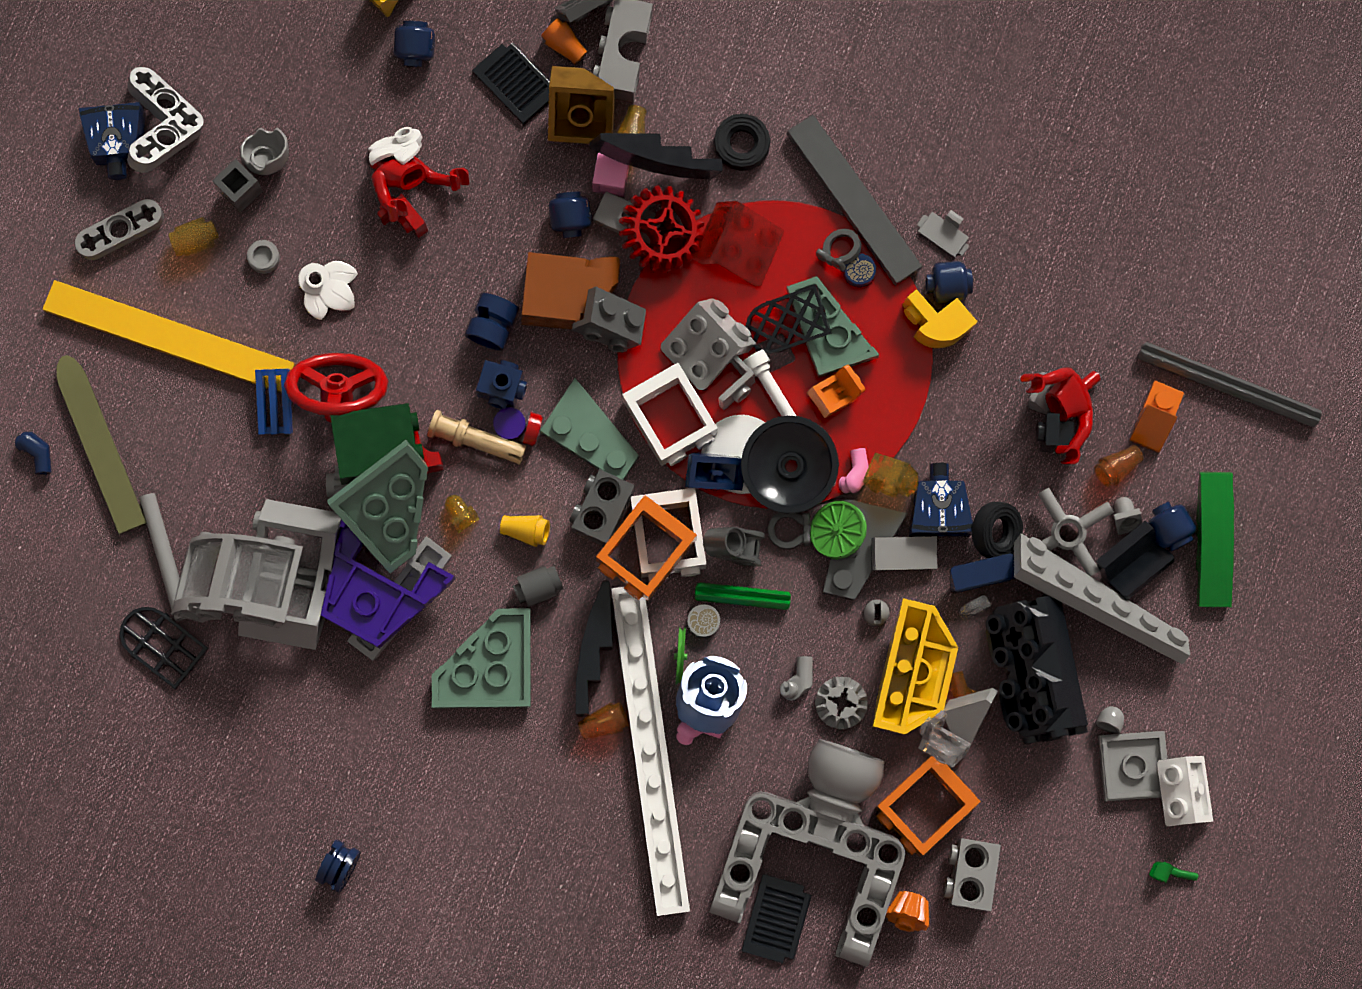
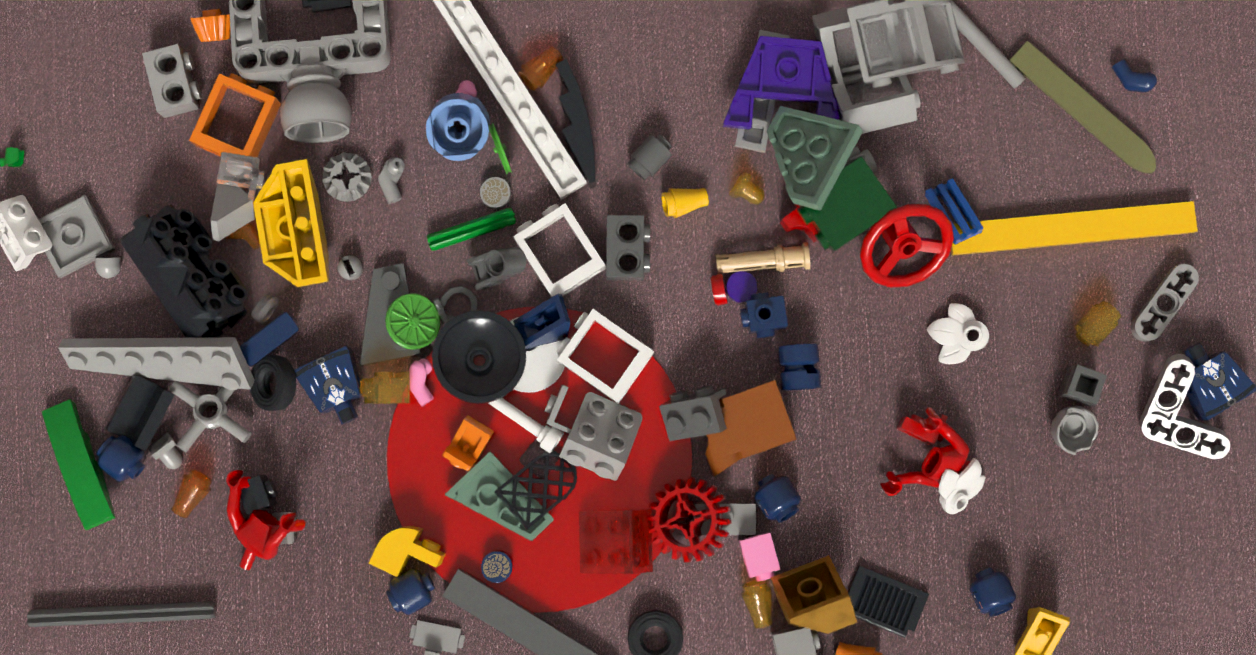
camera: 160 degrees right, 5 degrees up
light grey tile [247,240,280,274] -> none
sand green plate [432,608,531,709] -> none
sand green wing [540,378,639,480] -> none
black slope [589,133,723,180] -> none
orange window [596,495,697,601] -> none
dark grey piece [816,229,862,272] -> none
light grey tile [871,536,937,570] -> none
orange slope [1129,381,1184,453] -> none

